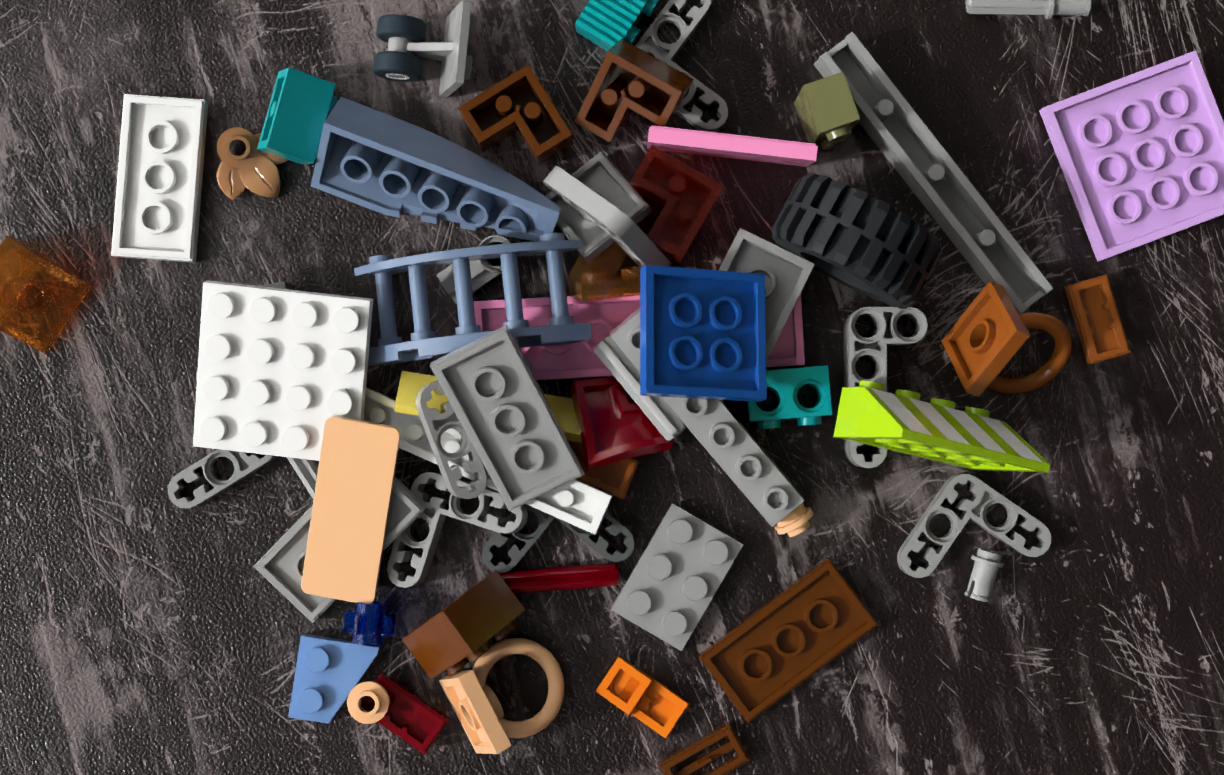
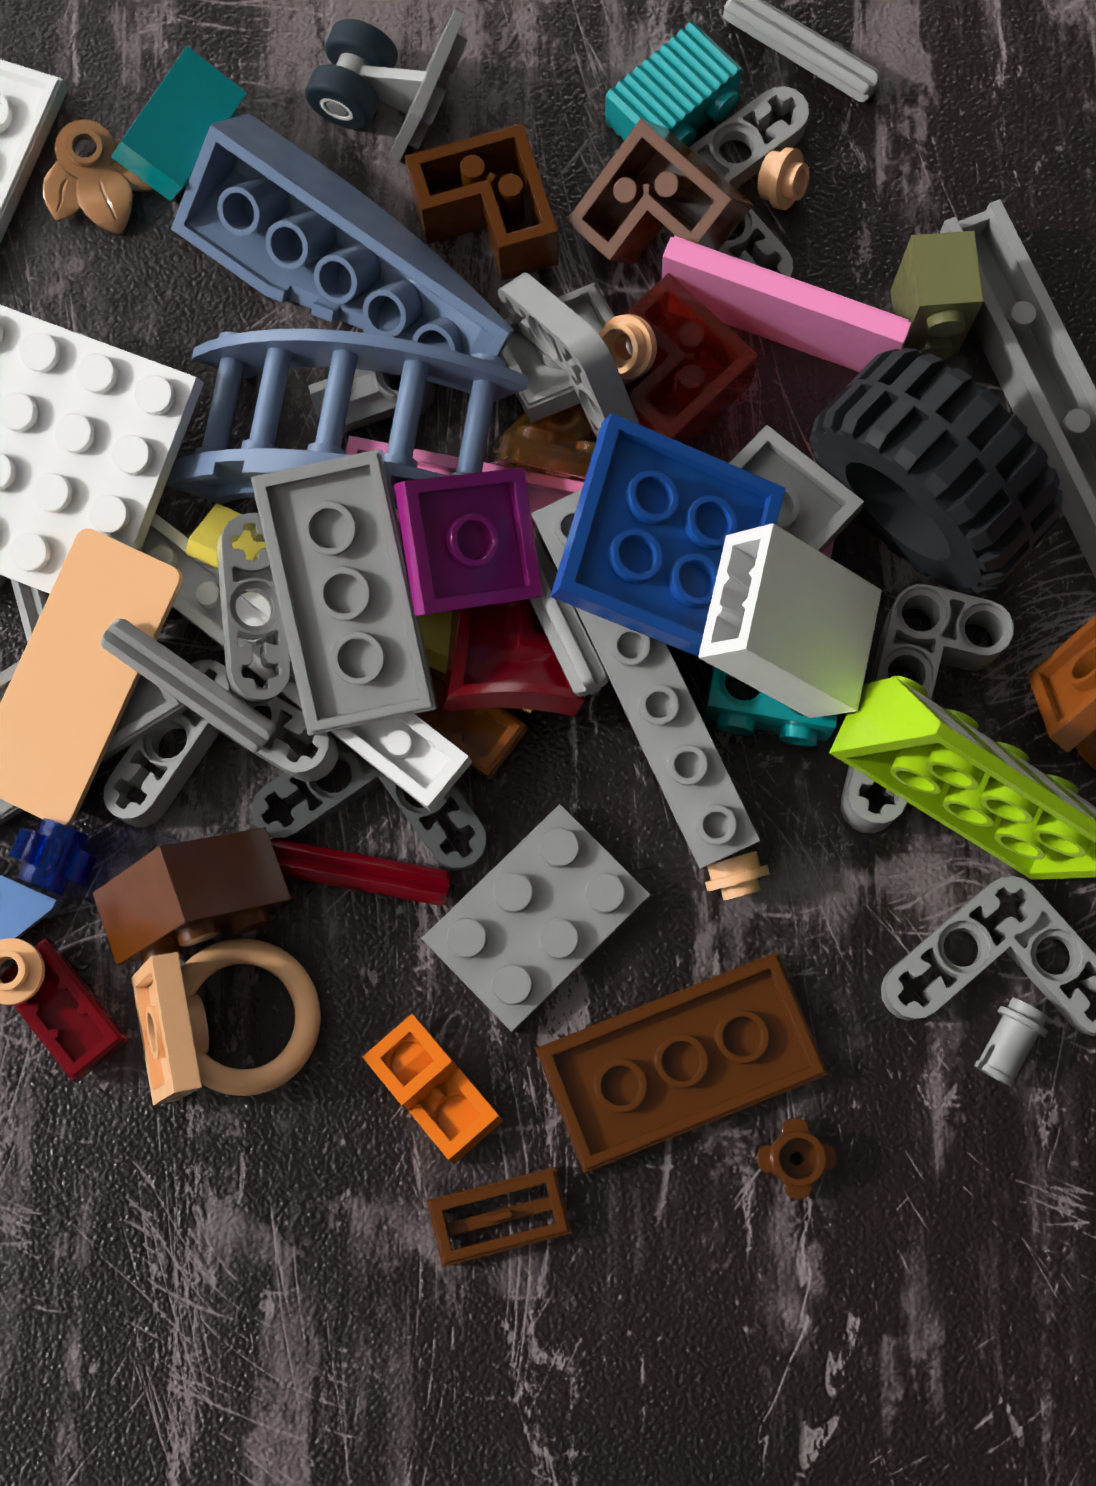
camera: 20 degrees right, 10 degrees down
none -> light grey axle [100,618,276,752]
none -> magenta plate [394,467,543,616]
none -> light nougat plate [598,314,657,379]
none -> white brick [698,523,882,718]
none -> reddish brown plate [756,1118,837,1199]
none -> light nougat plate [758,147,809,210]

